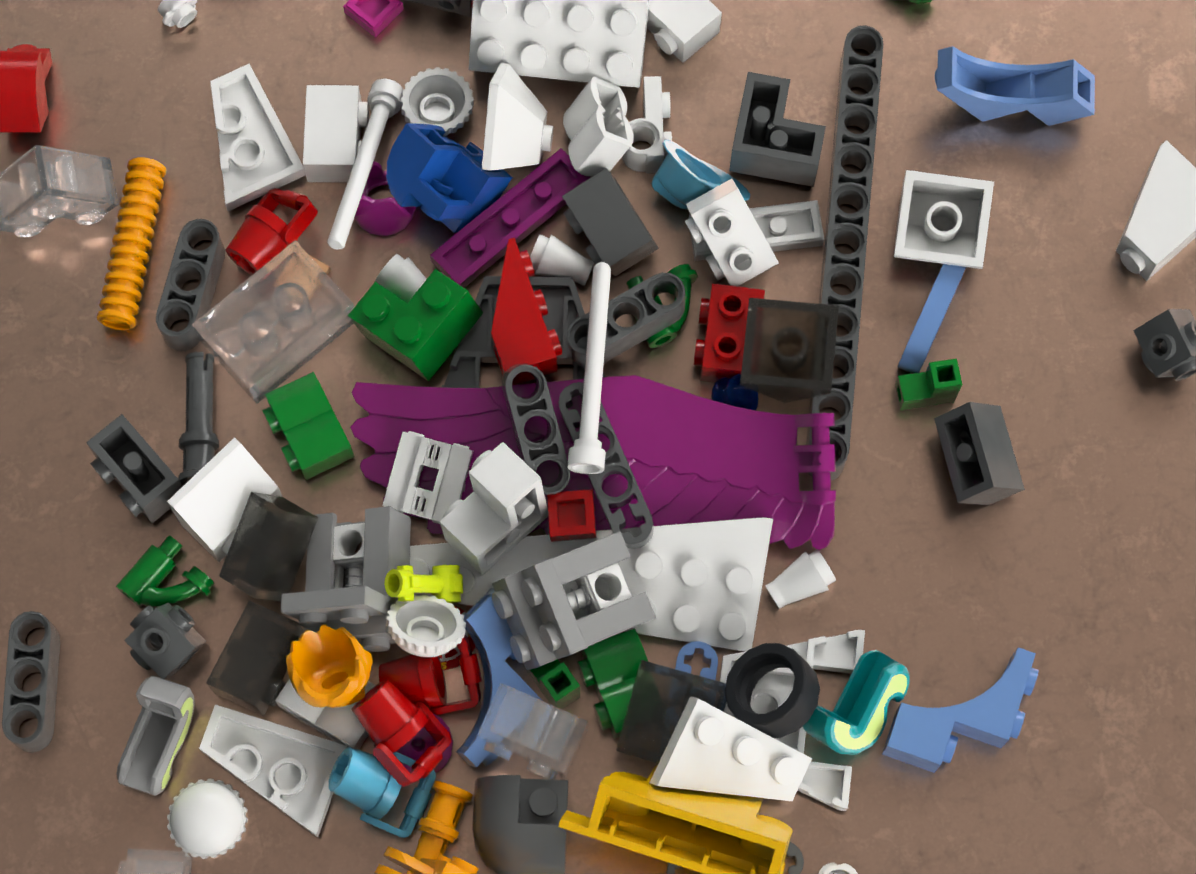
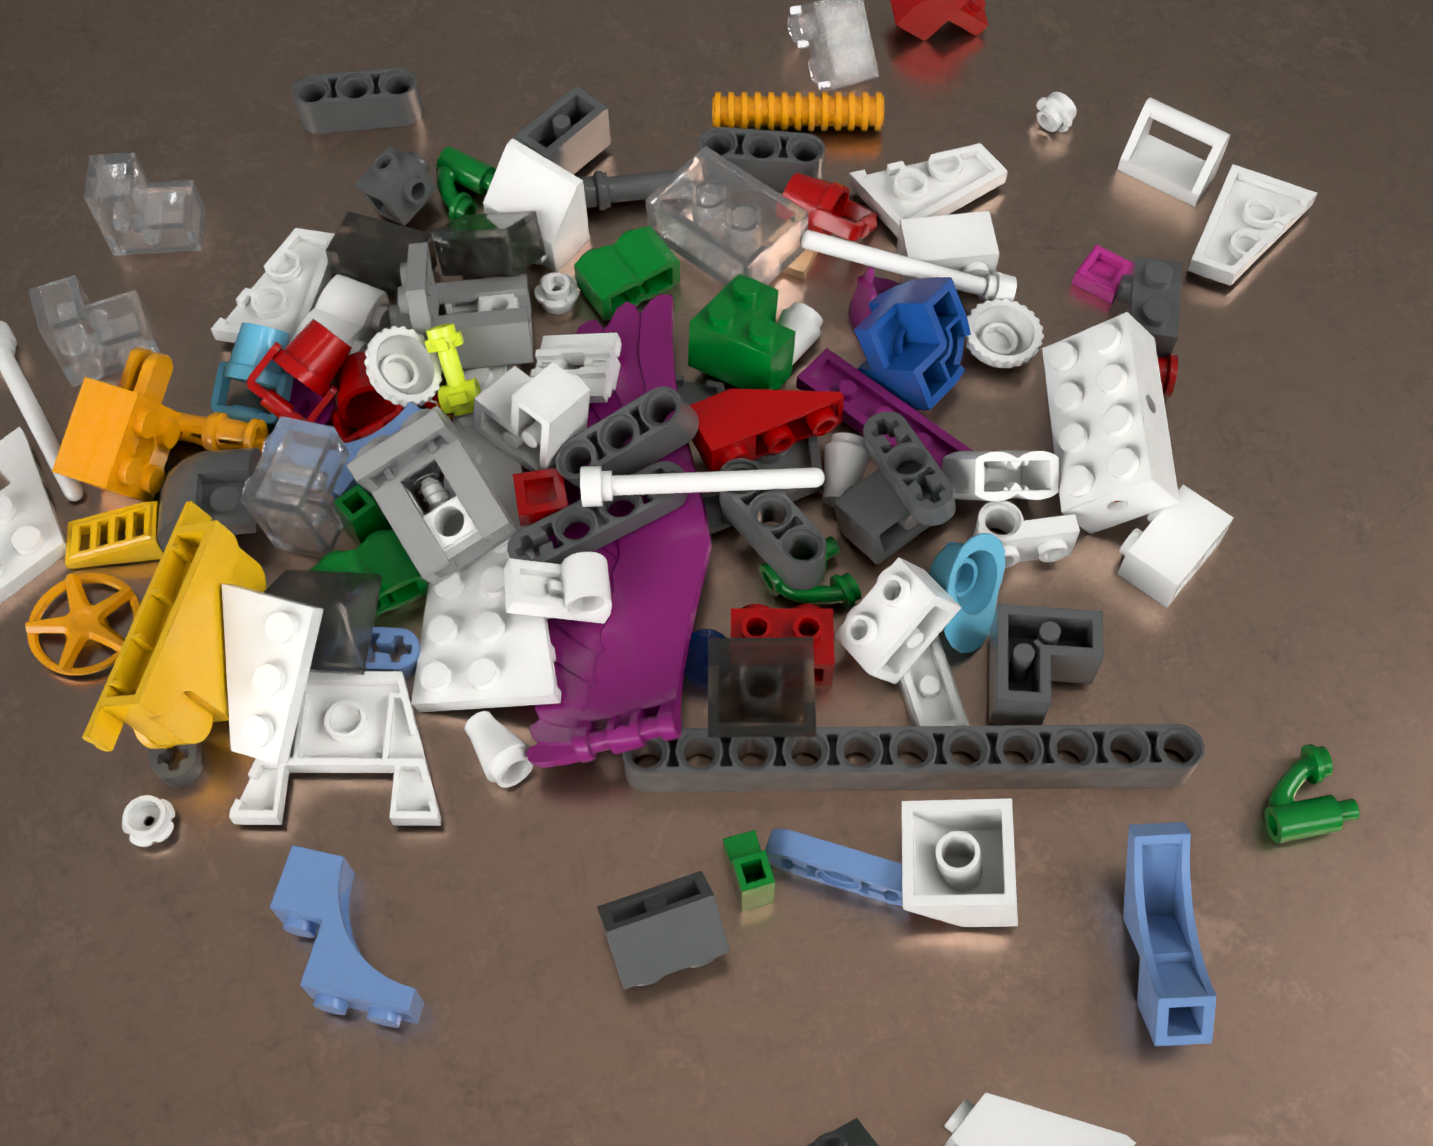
camera: 85 degrees right, 10 degrees down
light grey animal [116,676,195,796] -> none
white hat [167,779,248,859] -> none
light orange hair [286,624,373,708] -> none
white slope [482,63,554,171] -> none
black tyre [724,643,820,738] -> none
teal animal [802,650,910,755] -> none
none -> white plate [503,552,612,624]
none -> white plate [534,272,579,315]
none -> dark grey beam [863,412,956,526]

